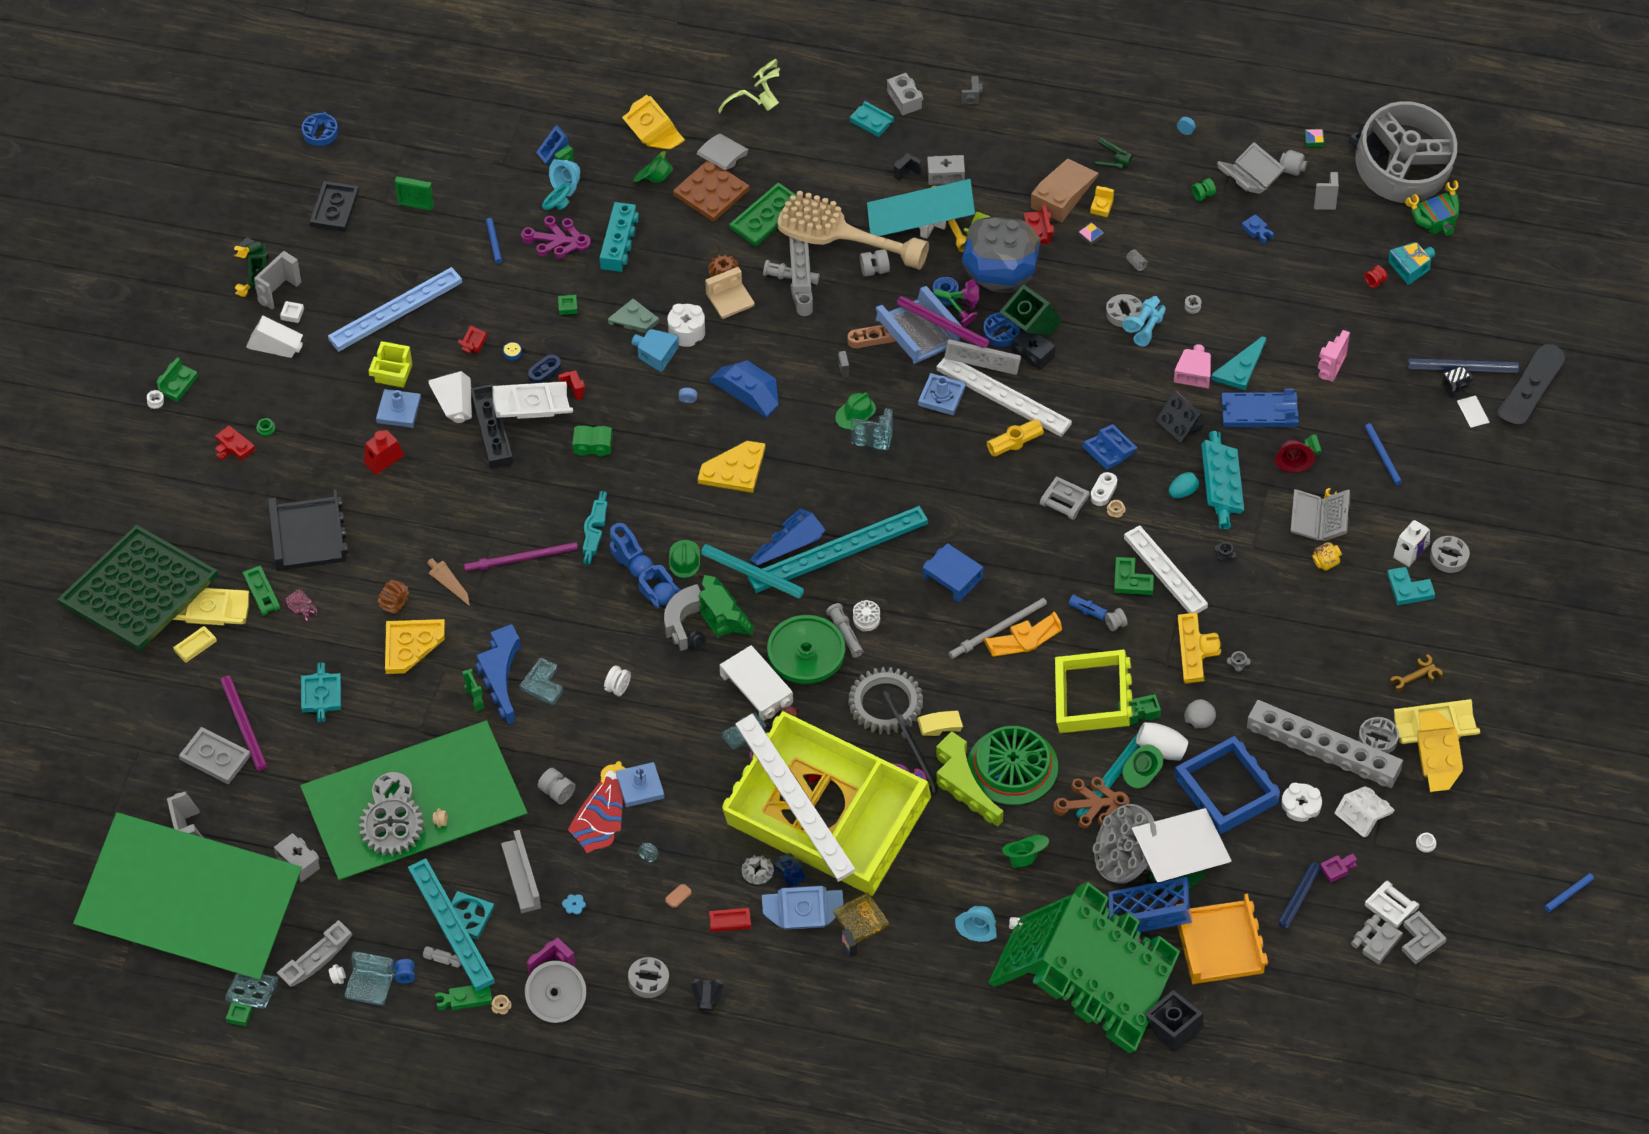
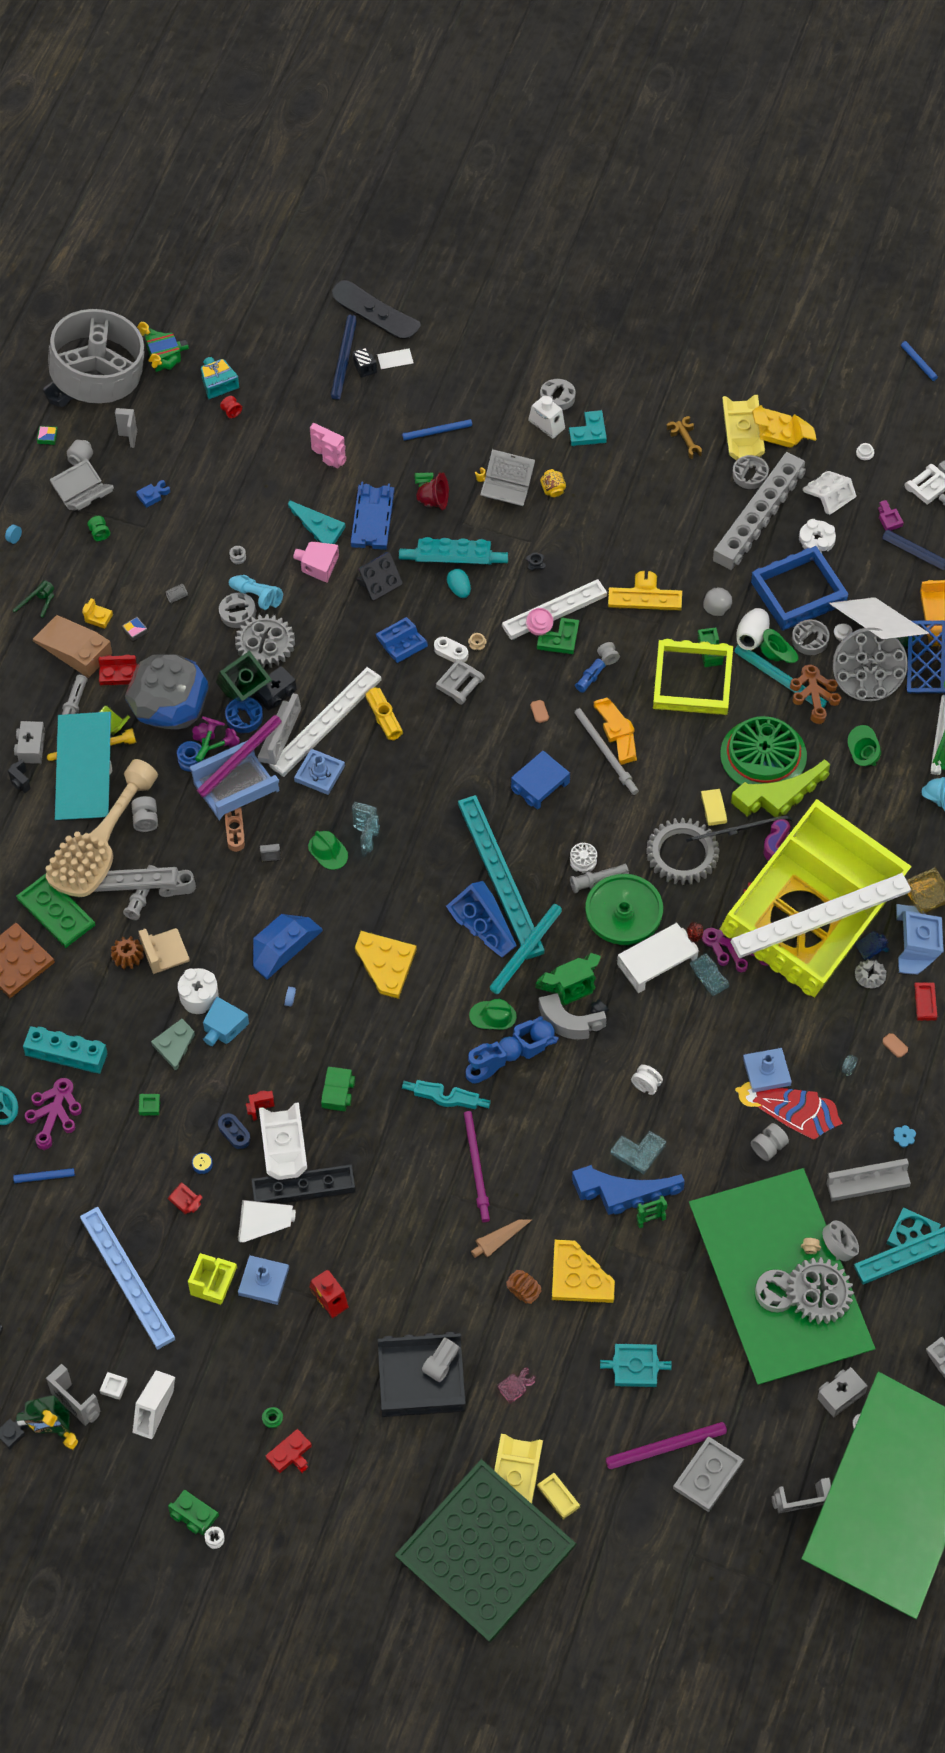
camera: 85 degrees left, 5 degrees up
green plate [243,566,280,616] -> none
flat silver plate [1227,651,1250,672] -> none
none -> light grey pin [62,675,88,715]
none -> light grey gear [235,614,295,668]
none -> light grey piece [422,1337,460,1382]
none -> bright pink plate [526,608,553,635]
none -> nougat piece [530,700,549,723]
none -> light grey piece [792,620,829,655]
none -> light grey piece [822,1220,859,1261]

